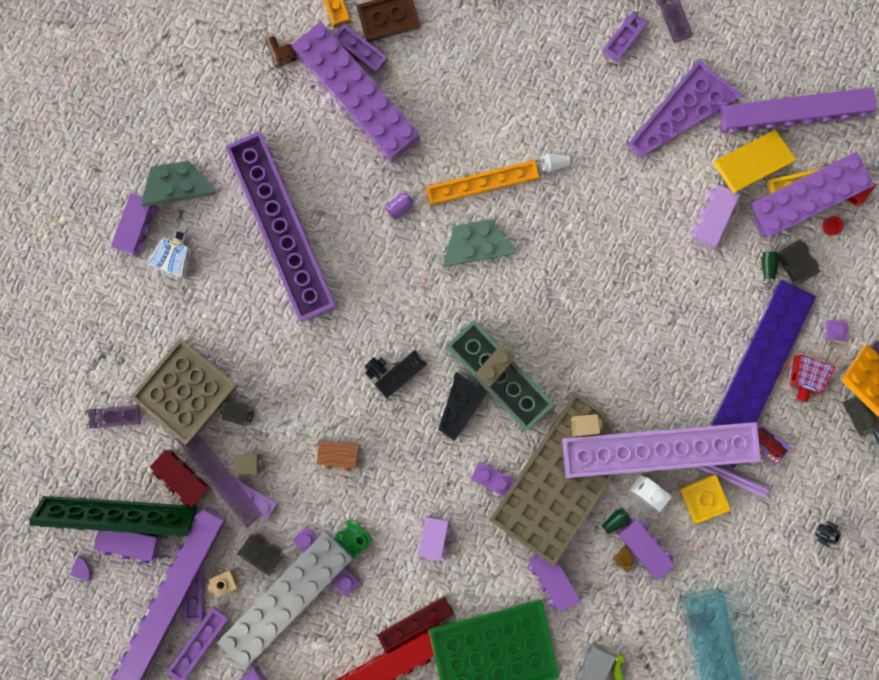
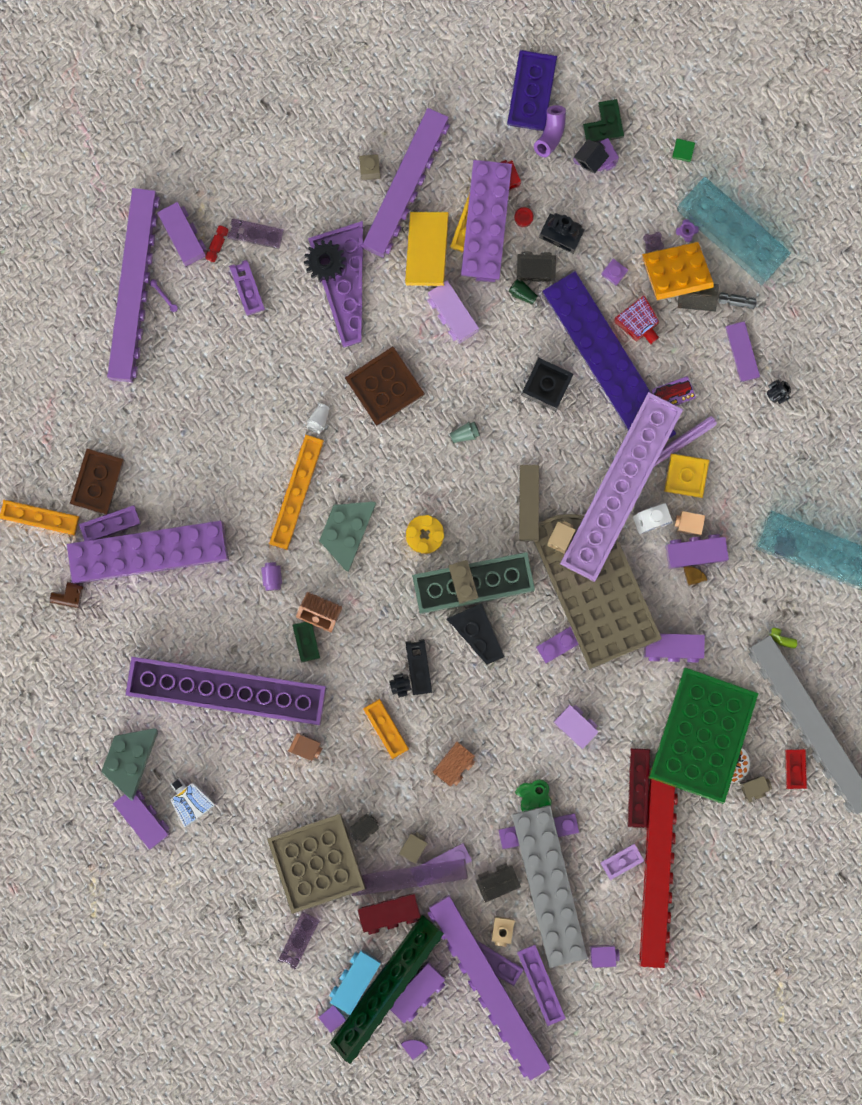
camera: 55 degrees left, 0 degrees up
dark green cone [602,507,632,534] -> none
none -> nougat slope [288,733,323,761]
none -> dark green plate [292,622,320,663]
none -> nougat brick [296,592,342,633]
none -> black gear [304,240,346,283]
none -> medium lavender tile [318,1005,346,1033]
none -> medium azure brick [329,949,381,1015]
none -> reddish brown plate [345,346,425,426]
none -> dark tan brick [359,154,380,180]
none -> light orange tile [363,699,409,759]
none -> yellow plate [406,515,444,554]
none -> sand green cone [450,421,480,443]
none -> dark tan tile [519,465,539,541]
none -> black brick [521,357,573,412]
none -> black brick [539,213,585,254]
none -> lavender plate [600,843,644,880]
none -> light nougat brick [674,511,705,536]
none -> medium lavender tile [725,321,760,383]

